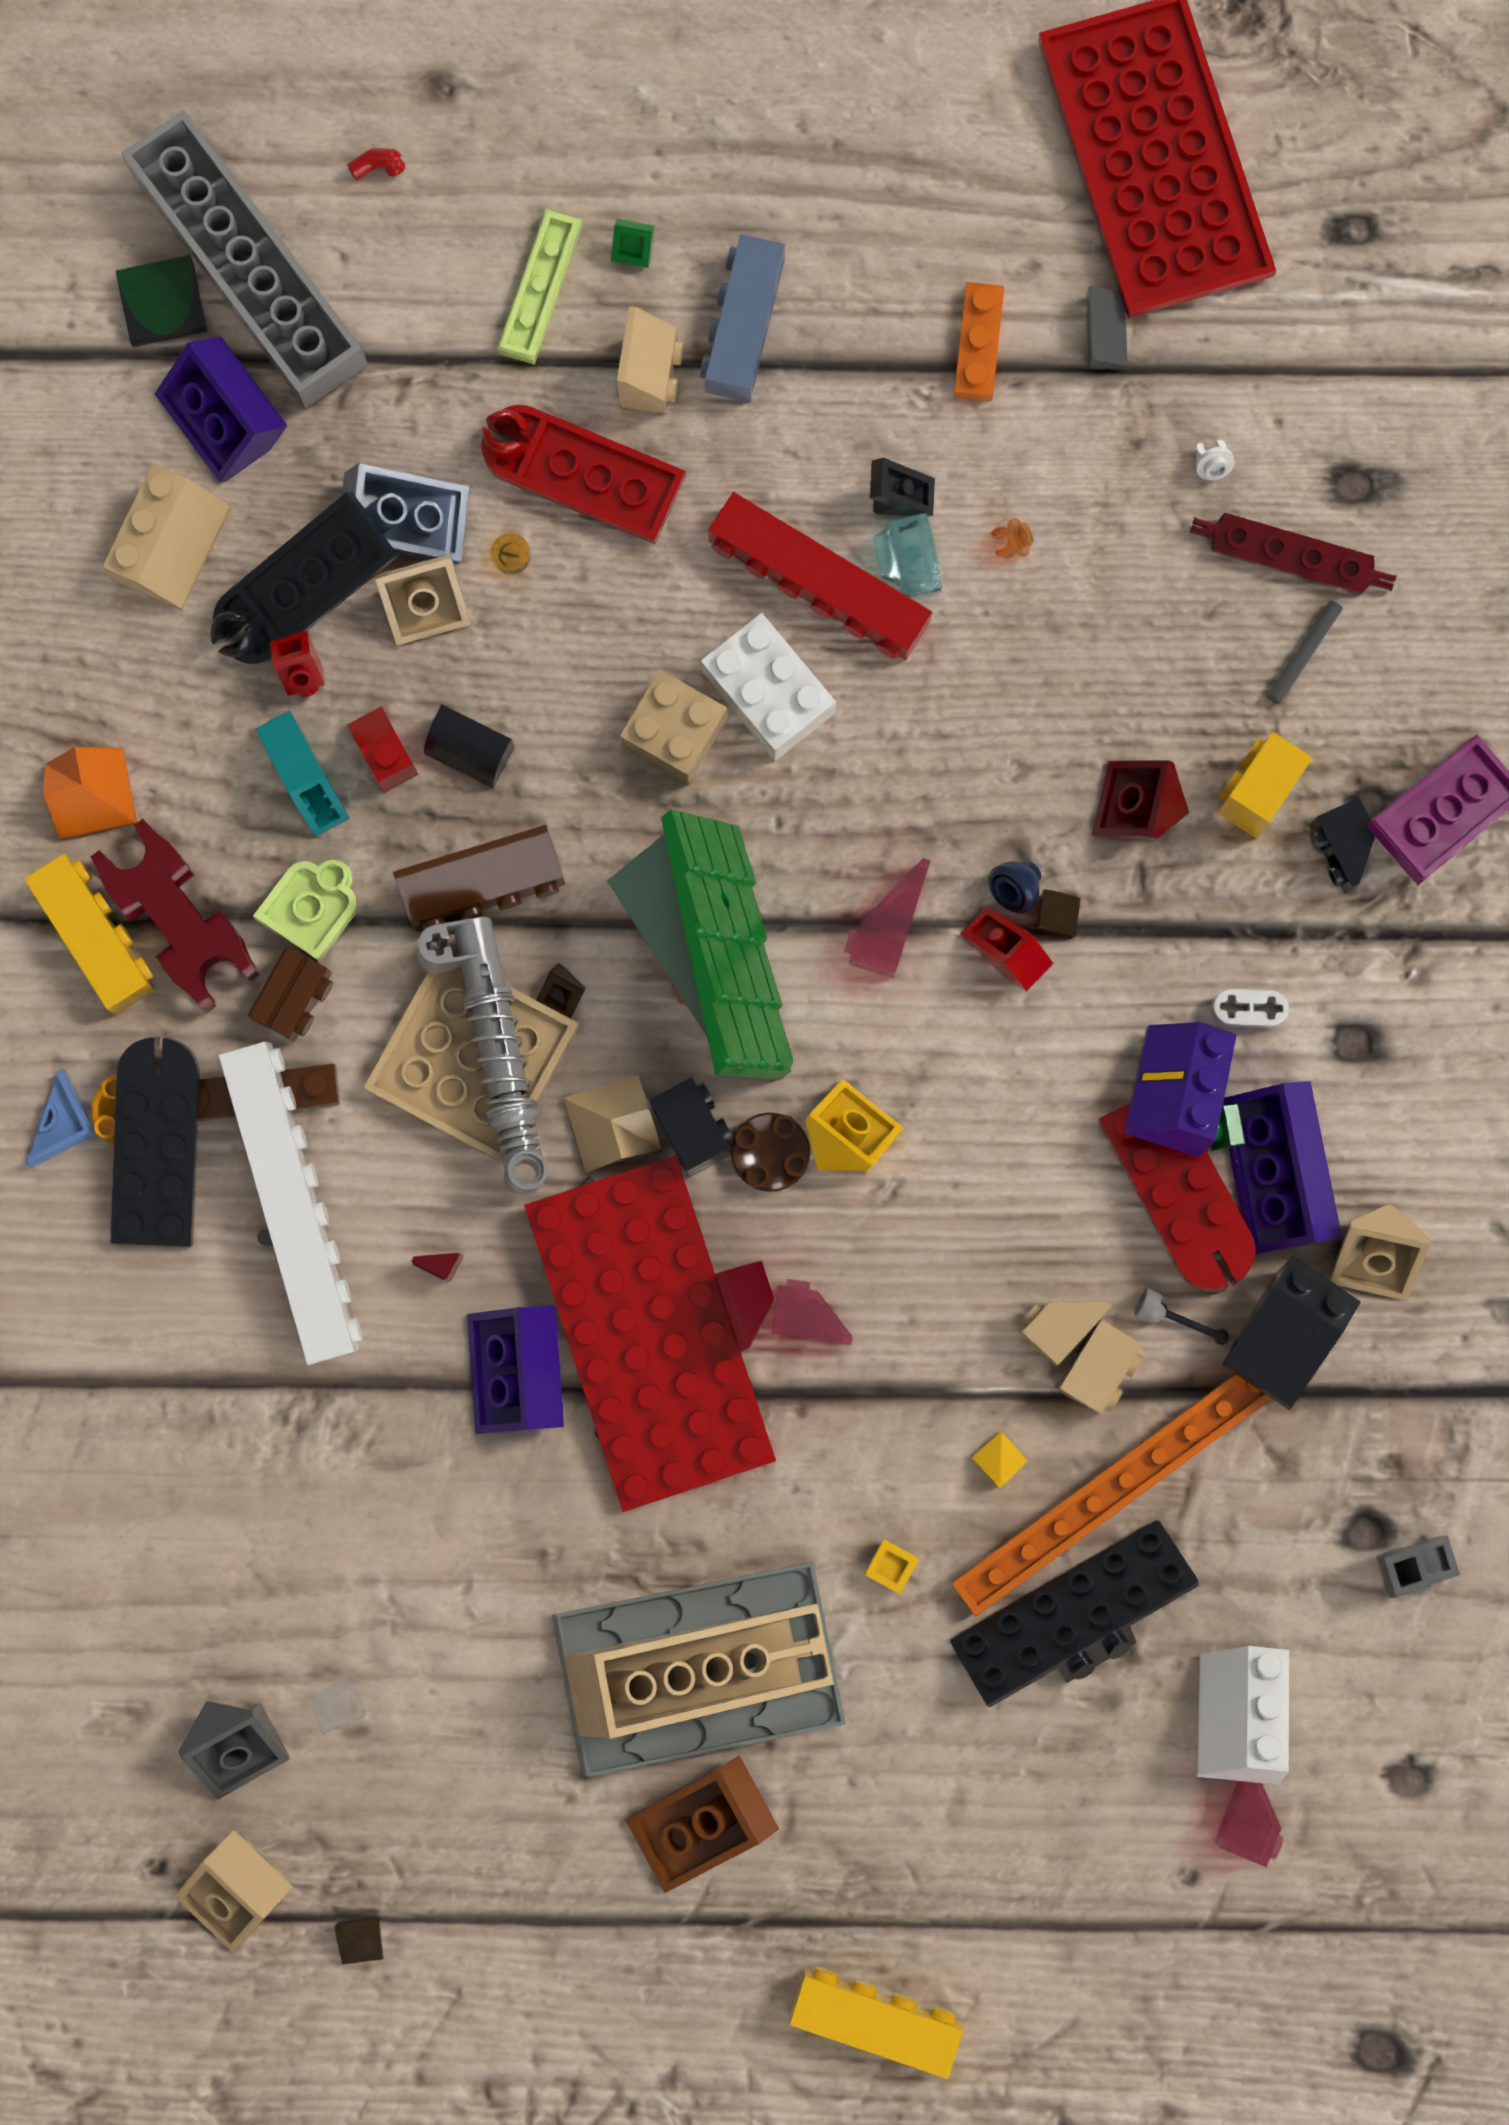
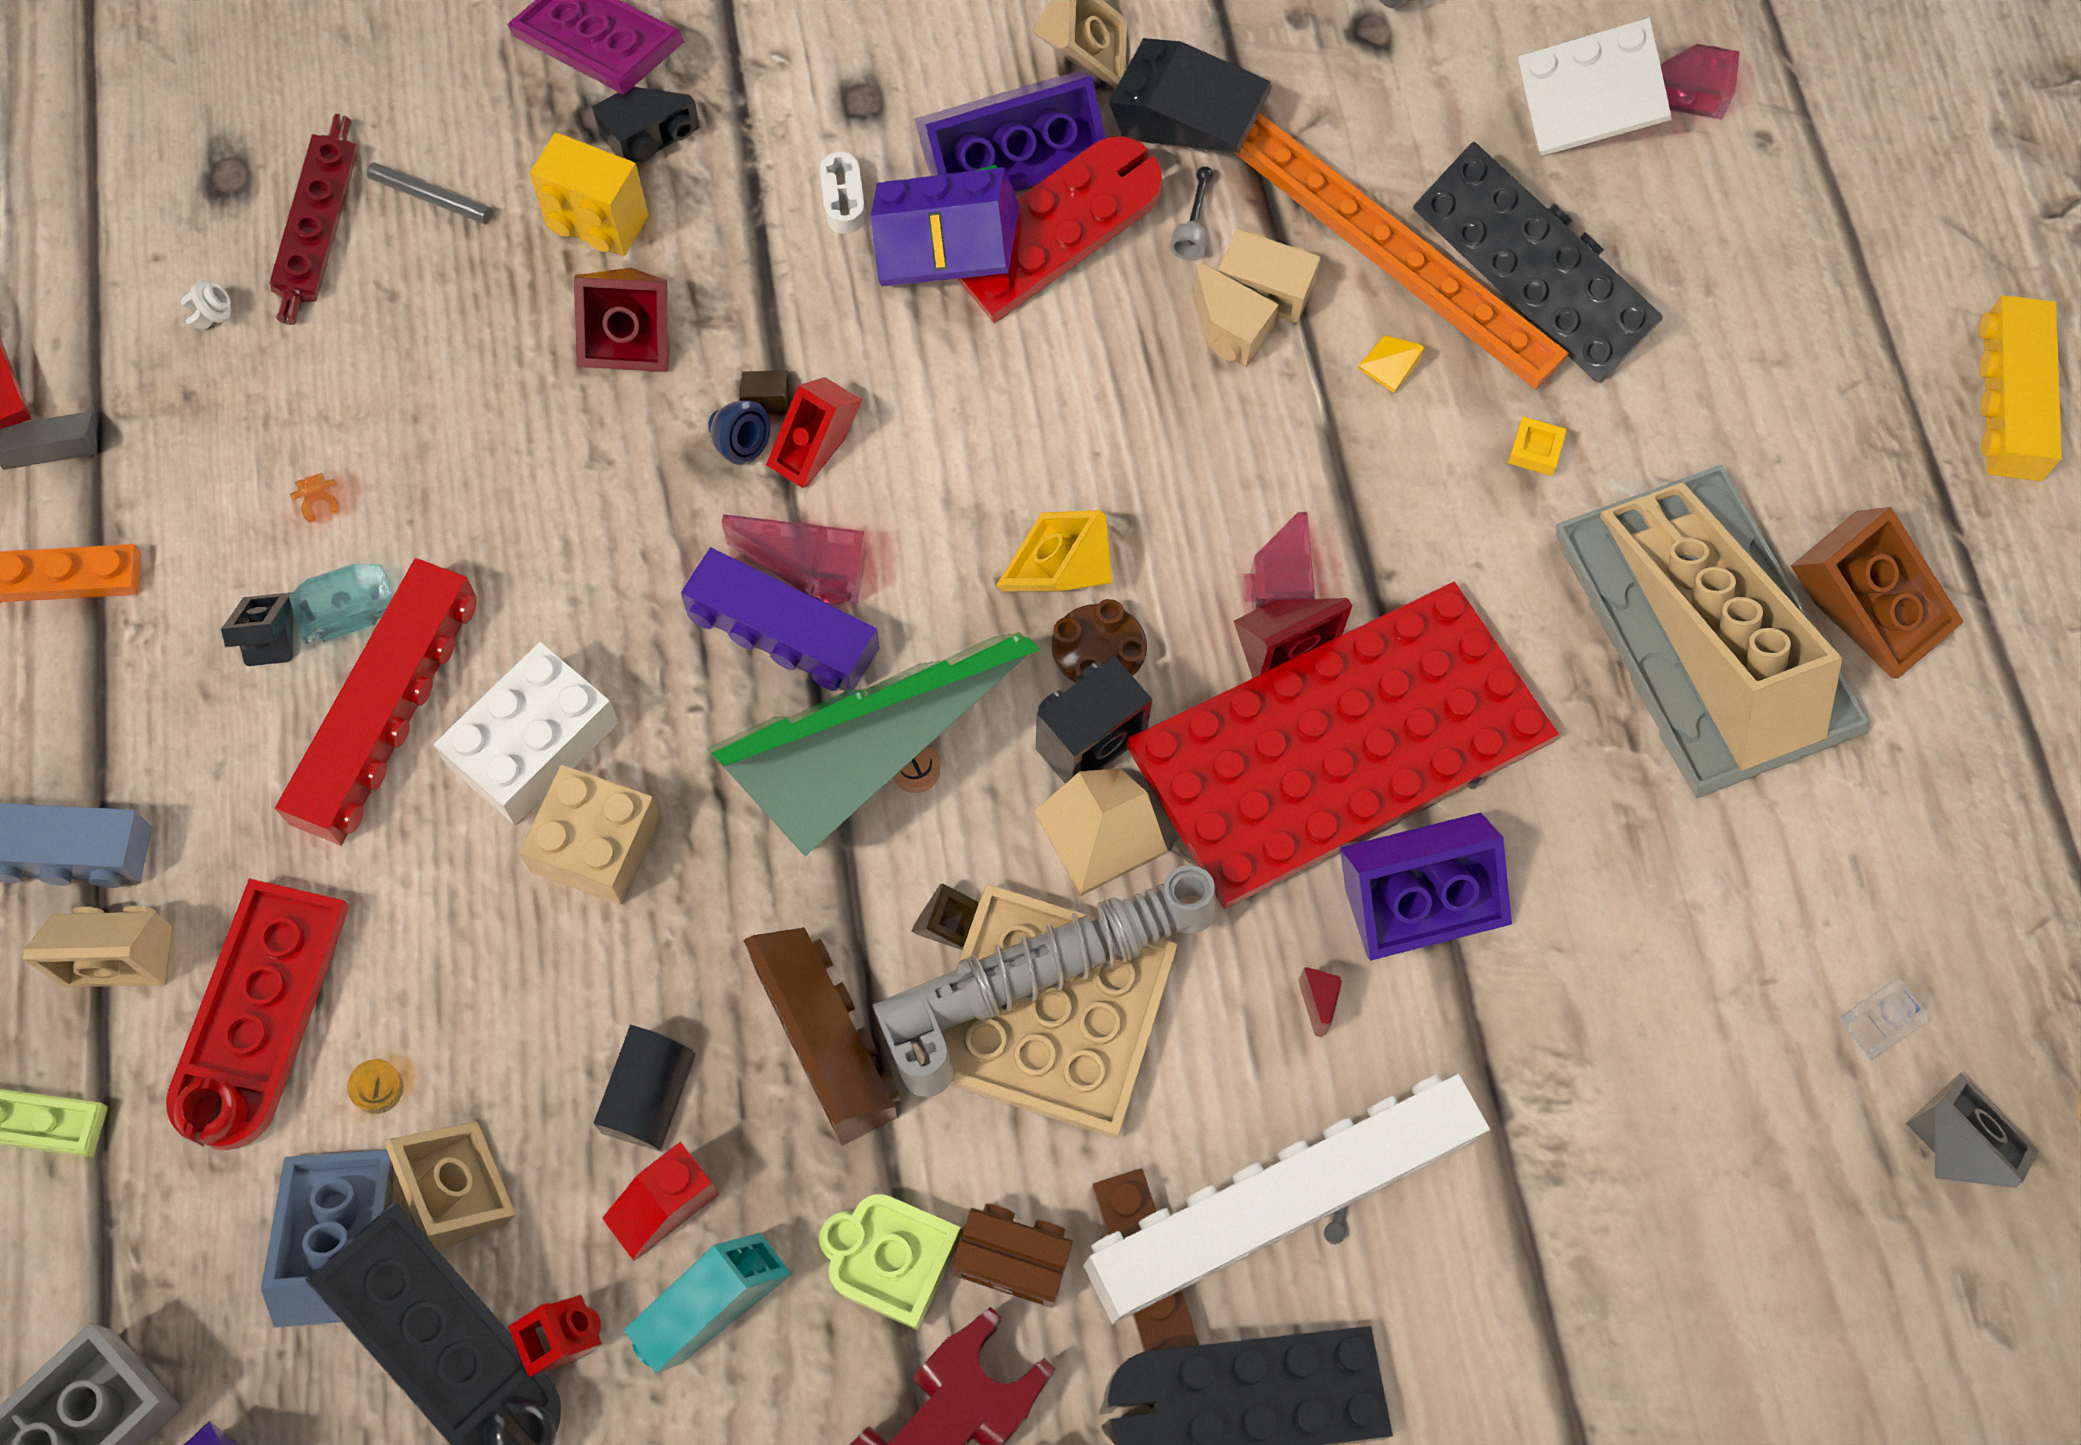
camera: 105 degrees left, 15 degrees down
none -> dark purple brick [681,547,880,691]

